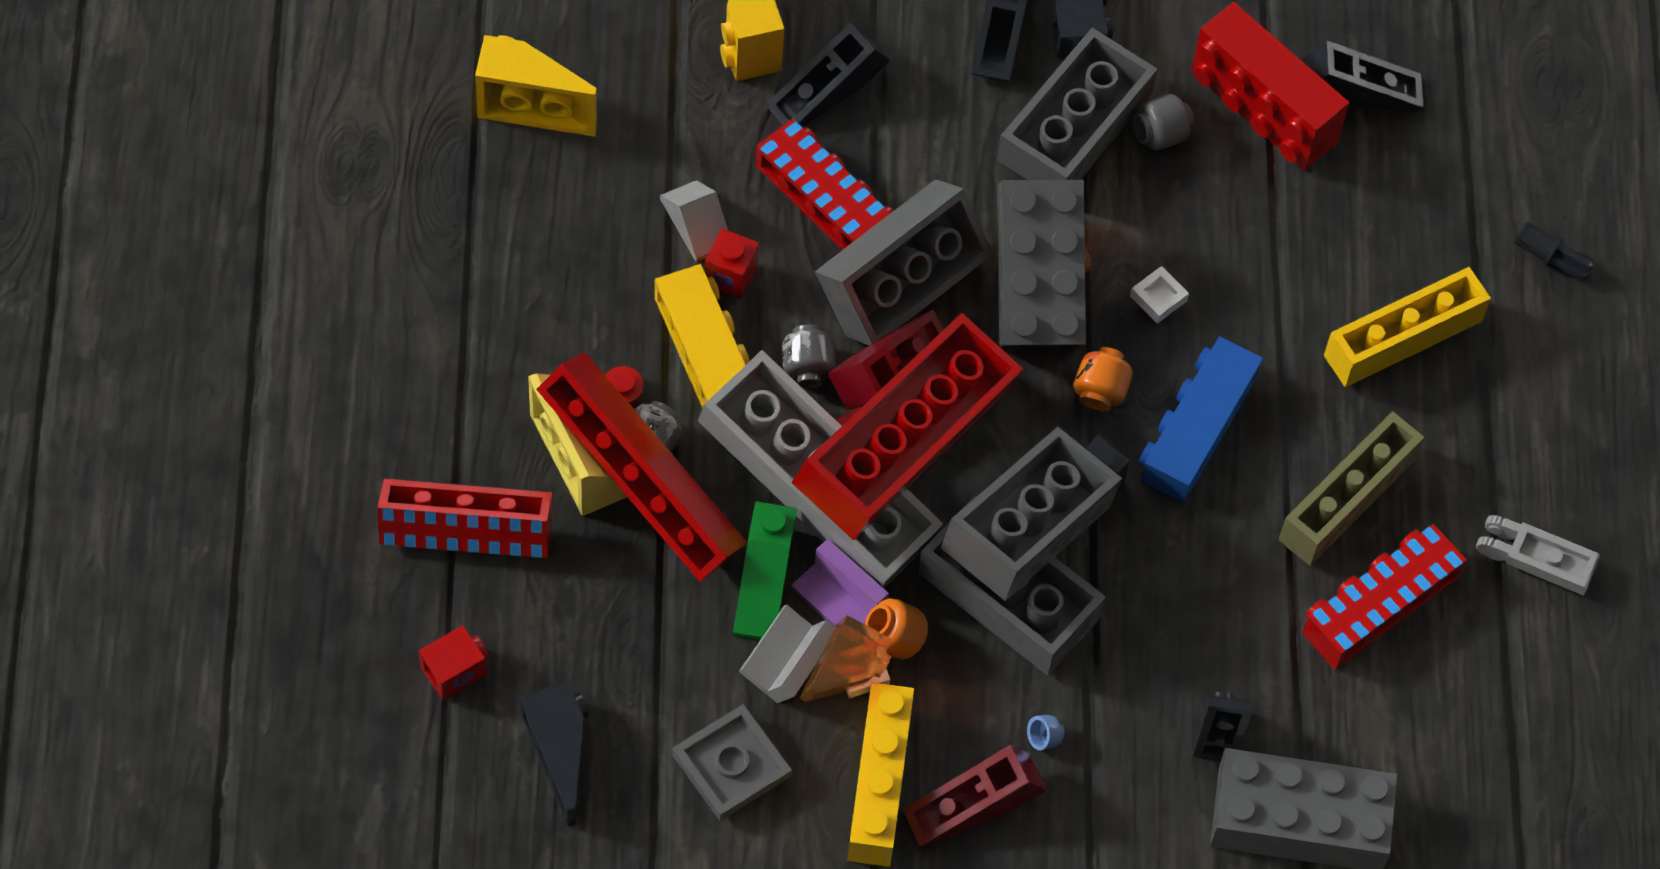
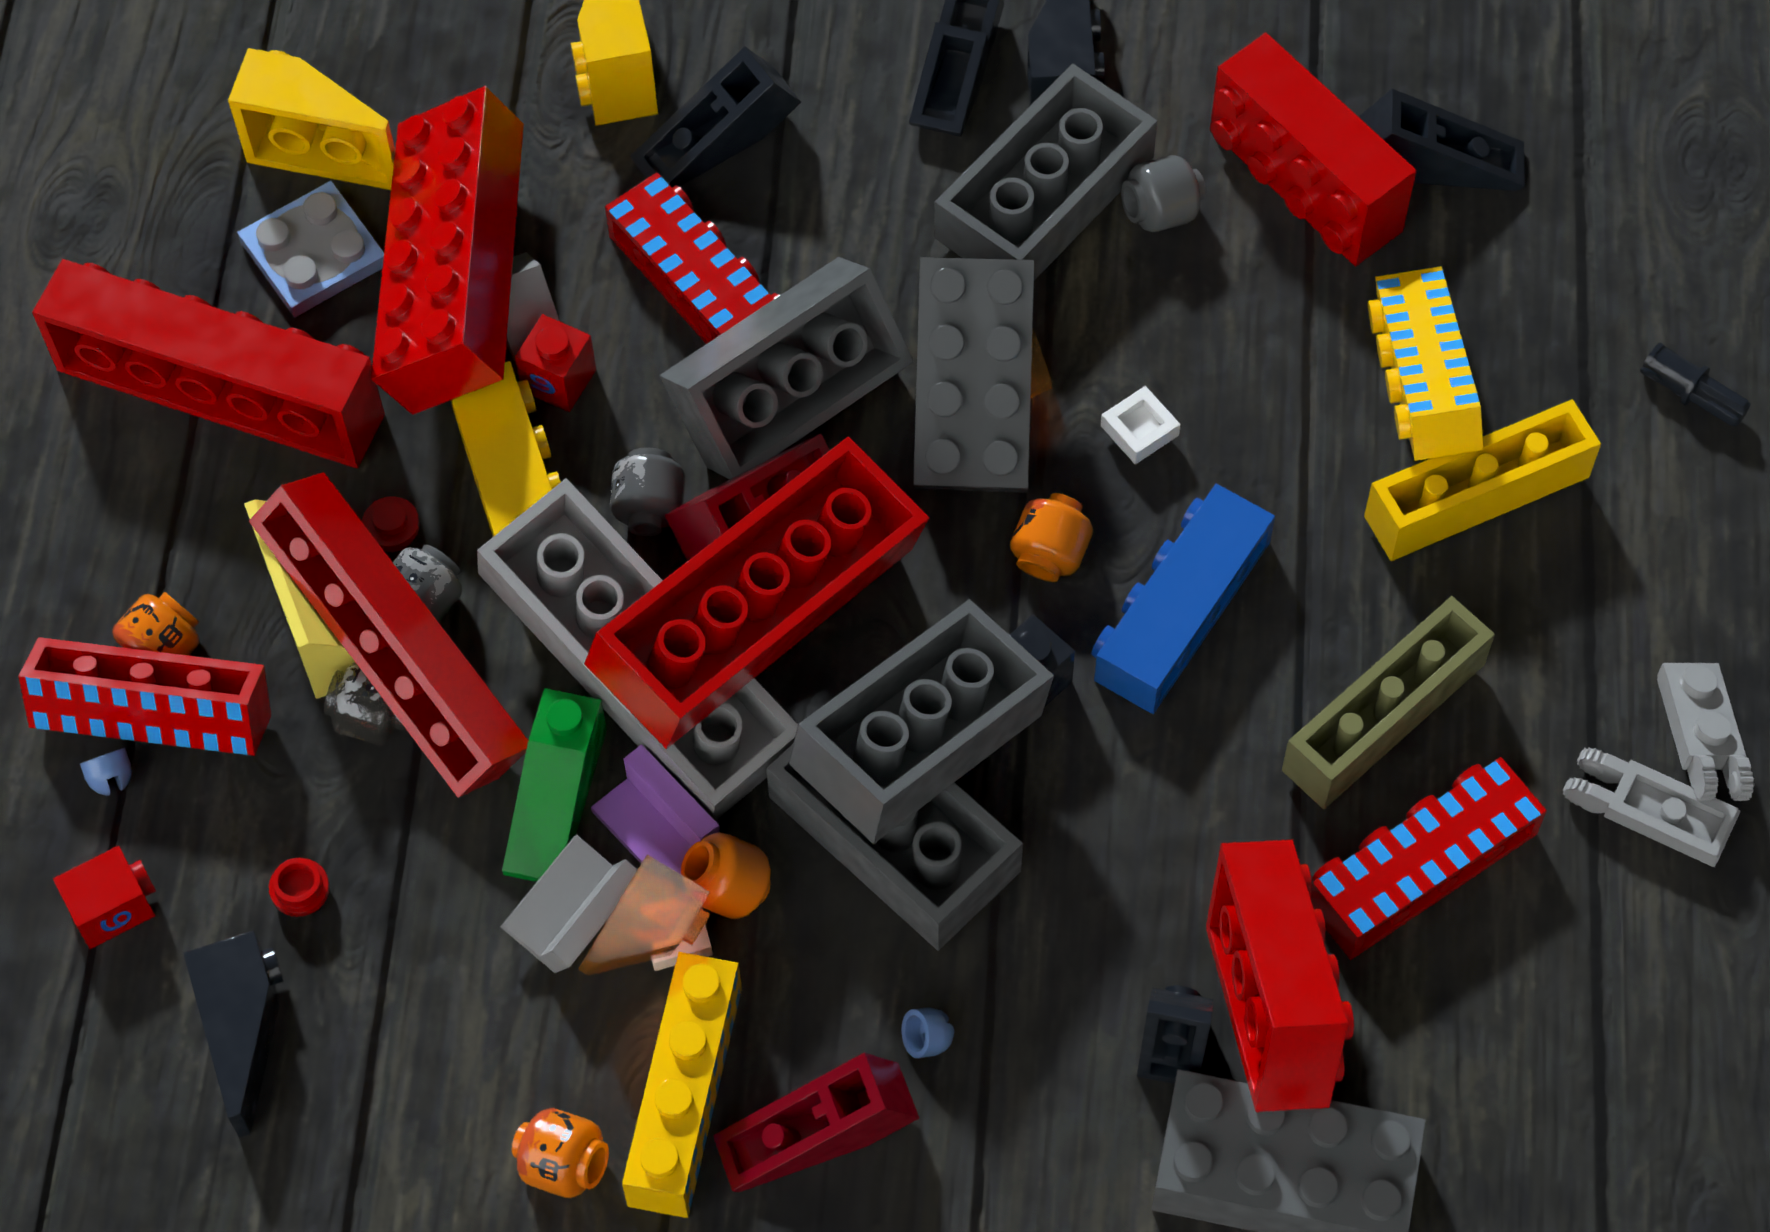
camera: 10 degrees right, 0 degrees up
dark grey plate [672,704,792,821] -> none
none -> red brick [32,259,385,469]
none -> medium blue hinge [80,748,132,796]
none -> orange head [112,591,199,656]
none -> light grey piece [237,181,384,318]
none -> red plate [269,858,330,917]
none -> clear smoke head [324,662,406,745]
none -> red brick [371,86,524,415]
none -> orange head [512,1108,609,1199]
none -> red brick [1206,840,1354,1112]
none -> yellow brick [1368,266,1483,461]
none -> light grey hinge [1657,663,1754,801]

